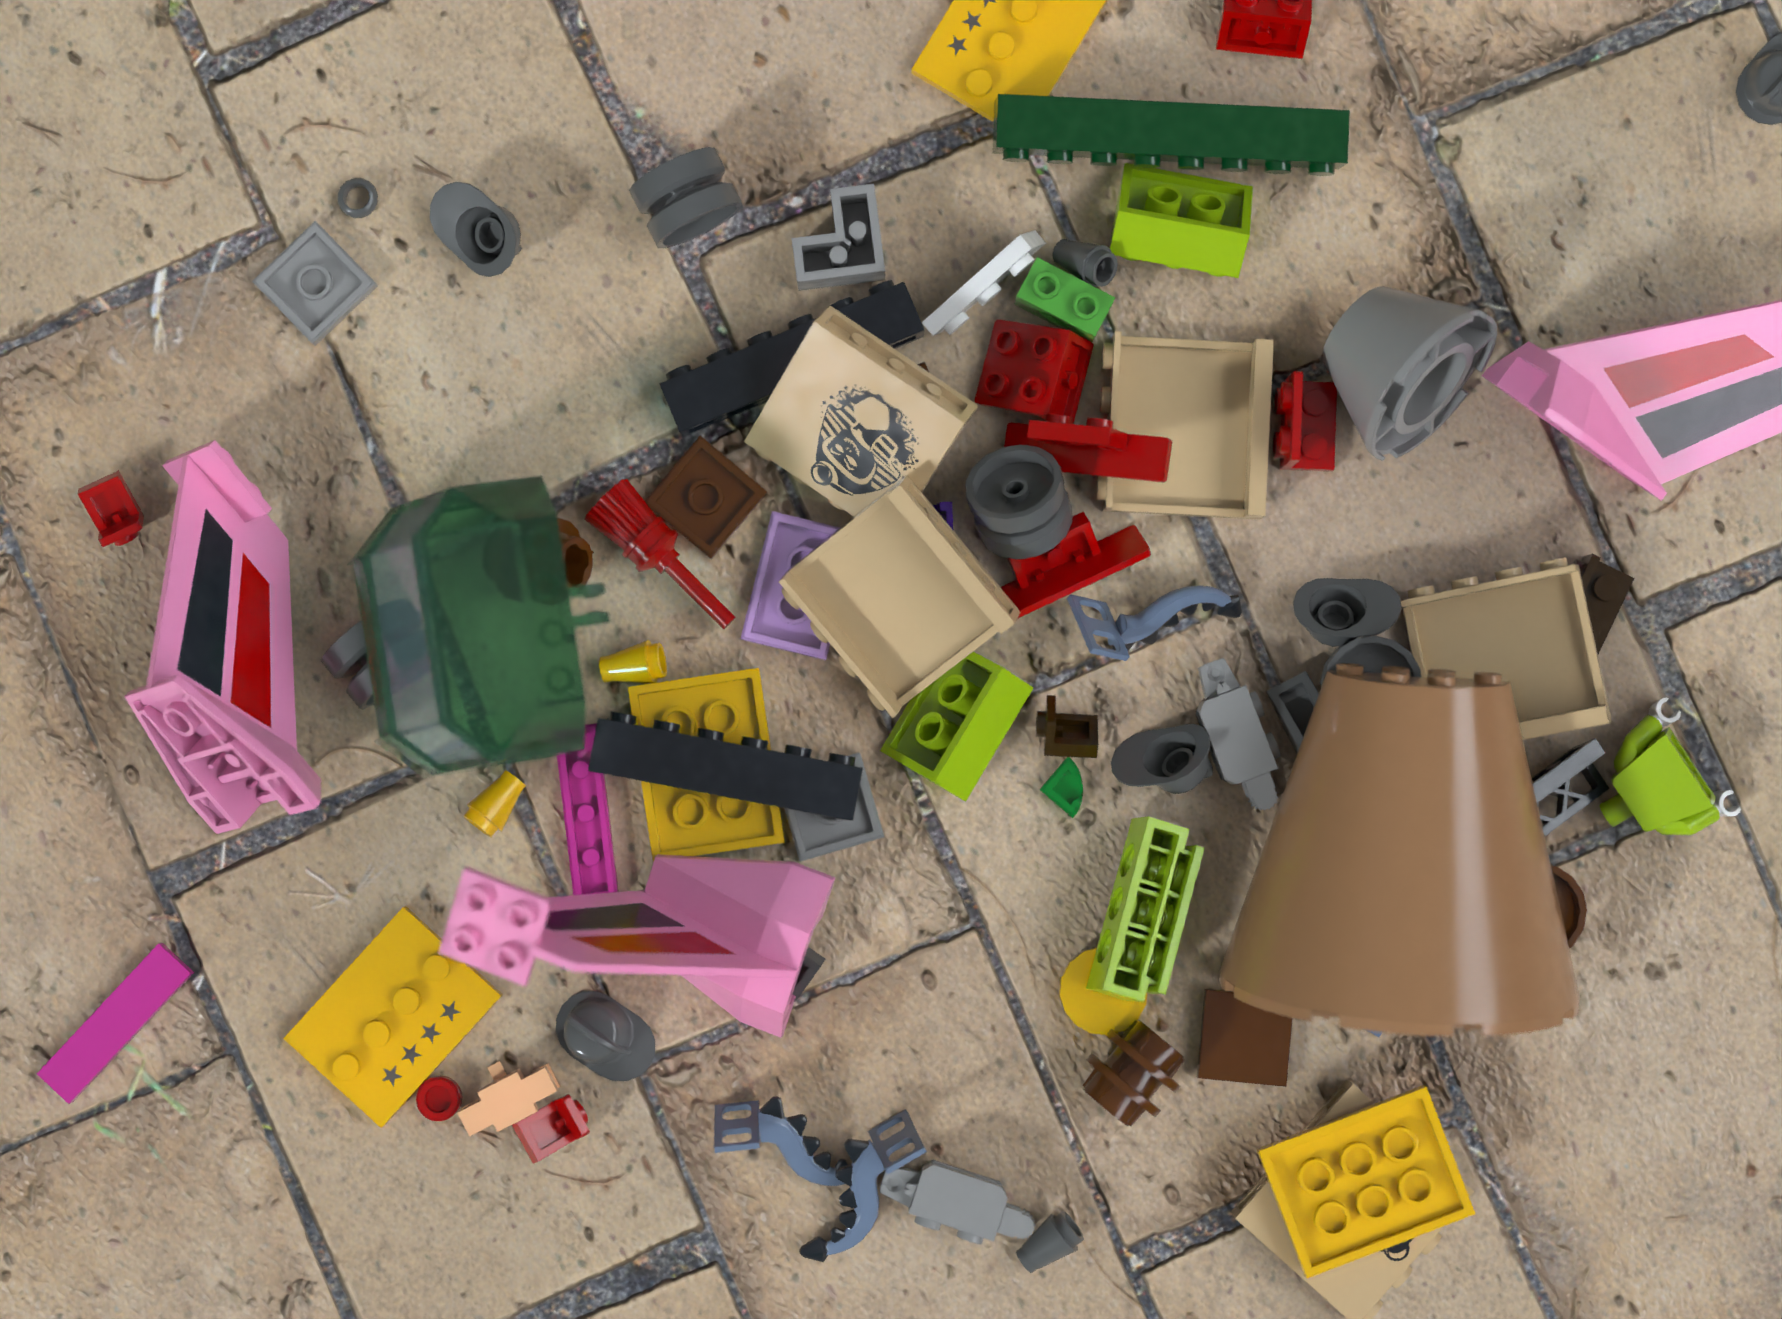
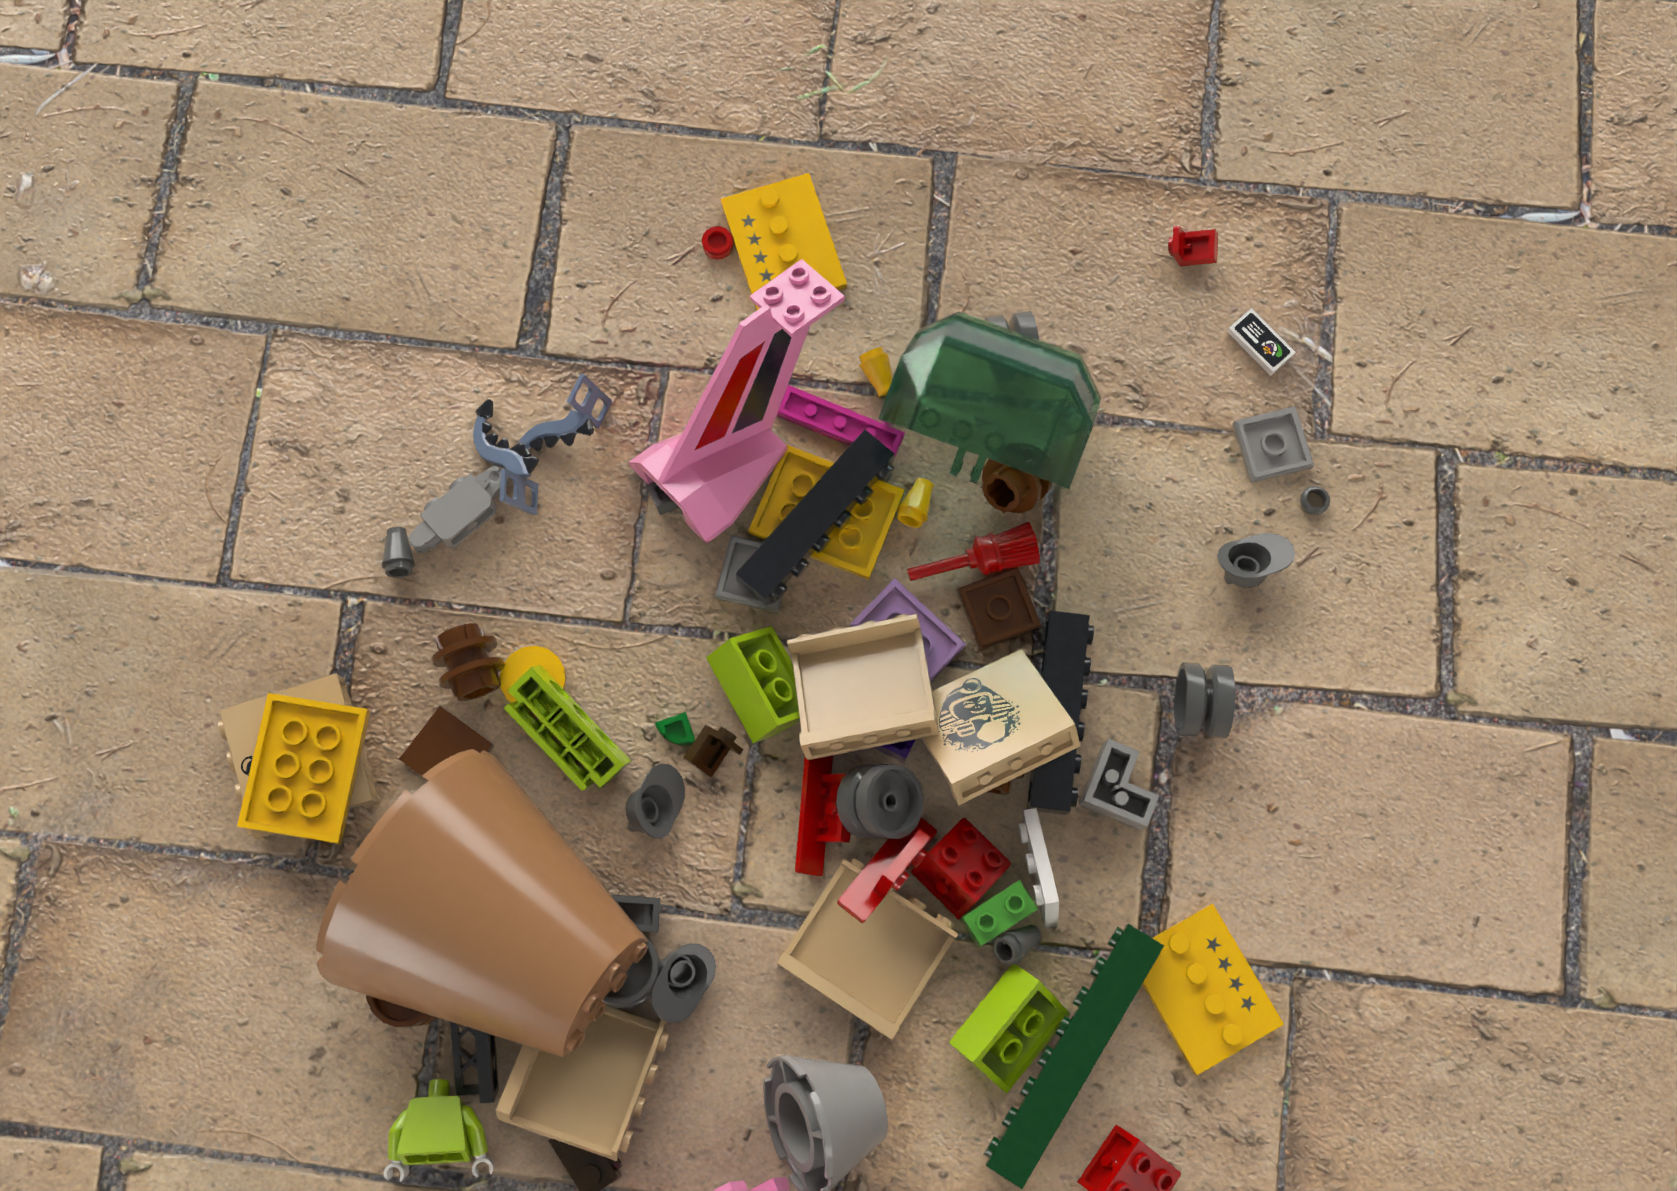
camera: 120 degrees right, 10 degrees down
dark pink tile [37,943,194,1104] -> none
bright pink piece [125,440,321,834] -> none
light nougat piece [457,1060,560,1137] -> none
bracket [512,1094,590,1164] -> none
dark grey piece [556,991,655,1081] -> none
sand blue piece [1067,585,1242,661] -> none
light grey hinge [1195,658,1281,810] -> none
red bracket [1273,371,1337,472] -> none
none -> tile [1227,308,1296,376]

